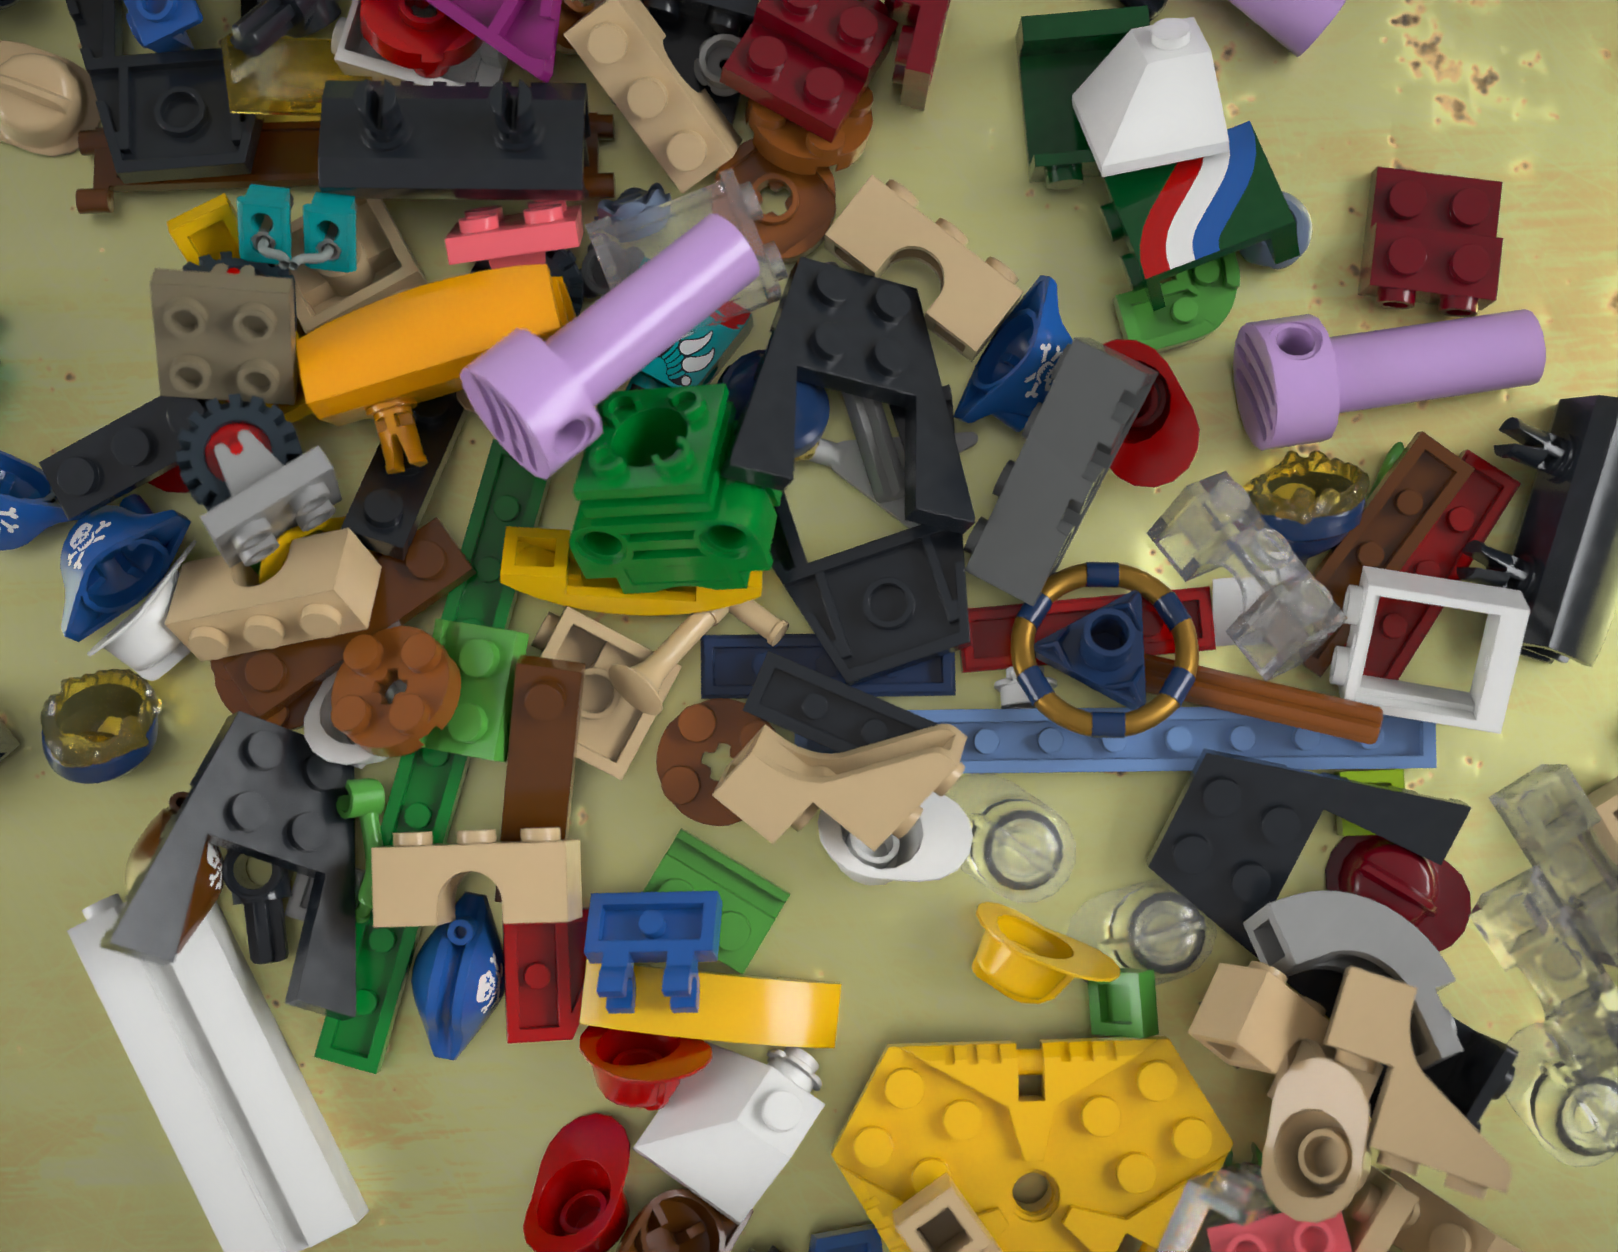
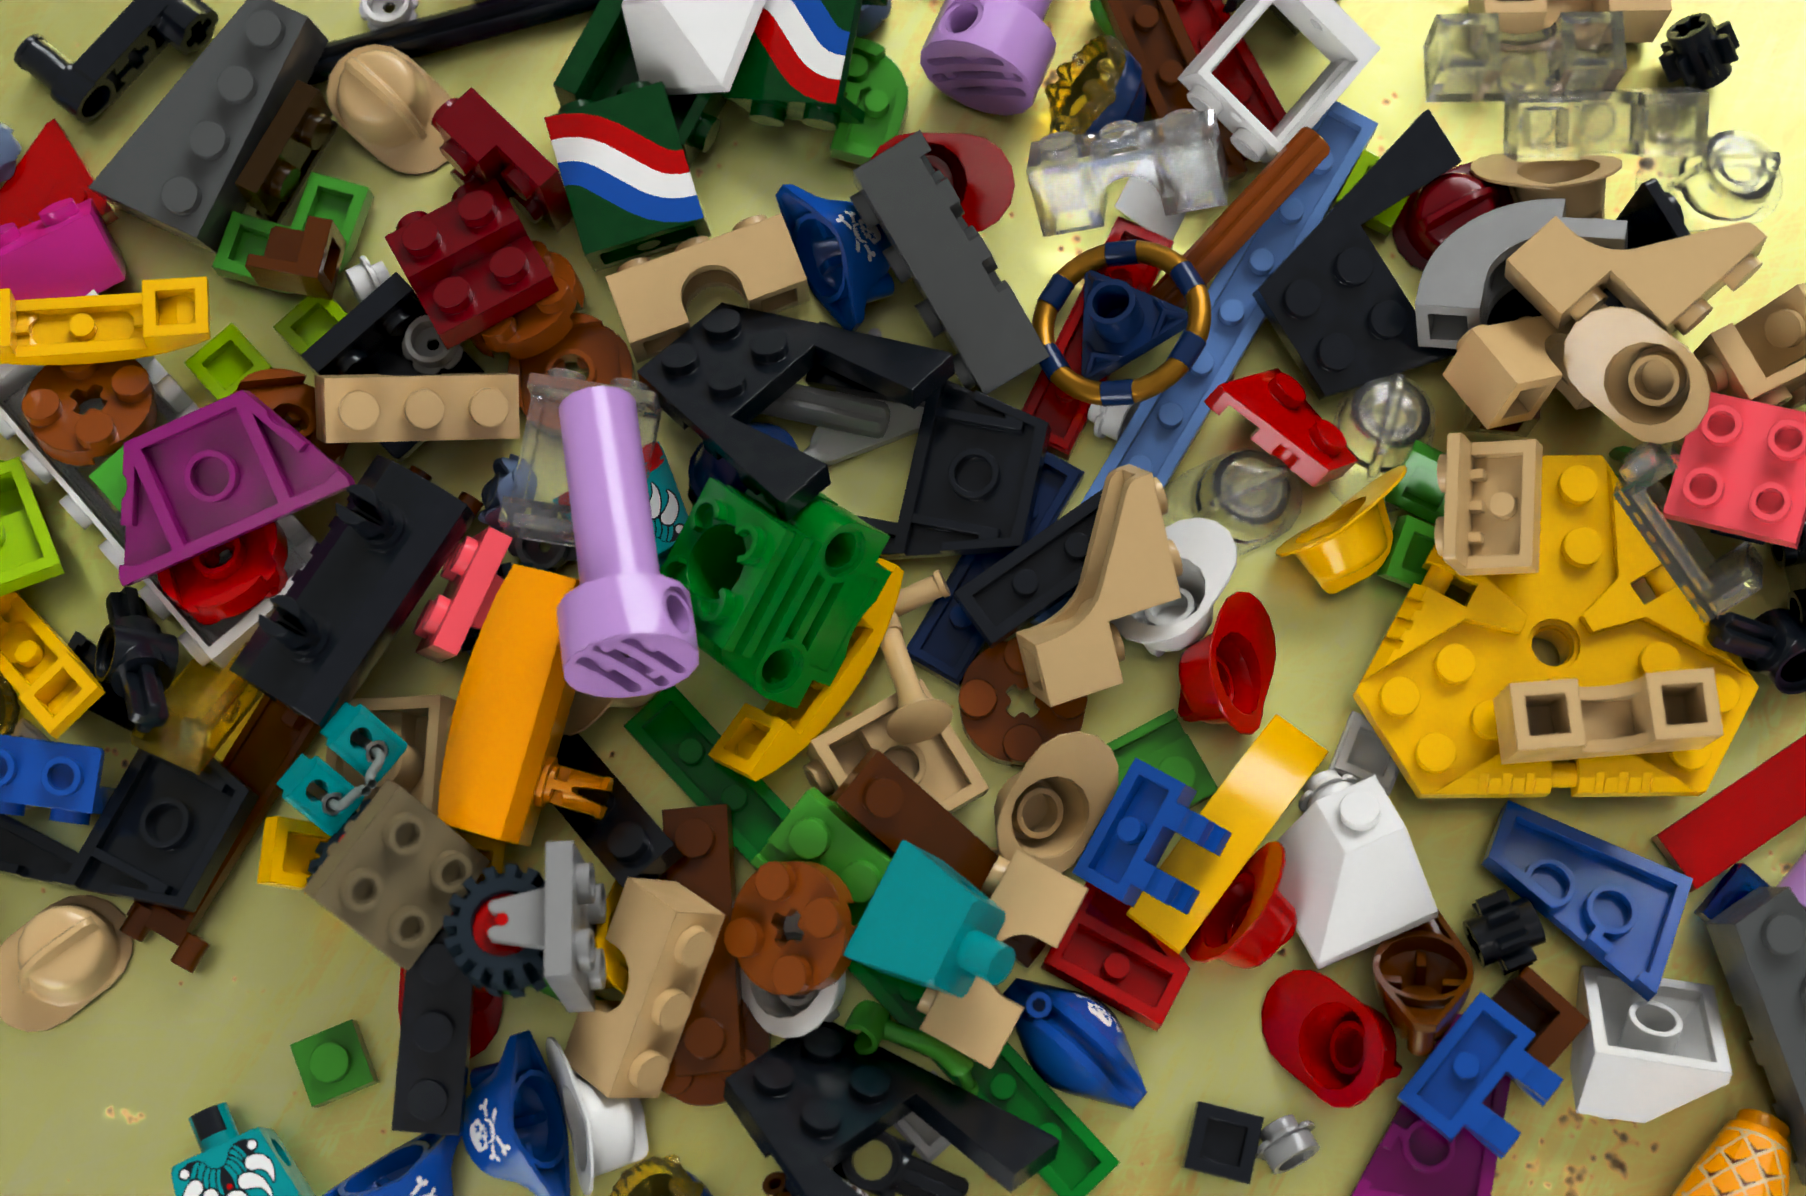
camera: 55 degrees left, 10 degrees down
none -> bright green plate [290,1019,379,1108]
none -> panel [544,81,712,272]
none -> teal torso [843,839,1015,998]
none -> tan piece [994,731,1119,874]
none -> red piece [1178,591,1276,735]
none -> black plate [1182,1101,1264,1184]
none -> red wing [1204,368,1358,487]
none -> light grey plate [1256,1114,1320,1174]
none -> white tile [1328,711,1400,796]
none -> bright green plate [1377,515,1435,589]
none -> tan bracket [1434,432,1543,576]
none -> tan piece [1470,153,1622,219]

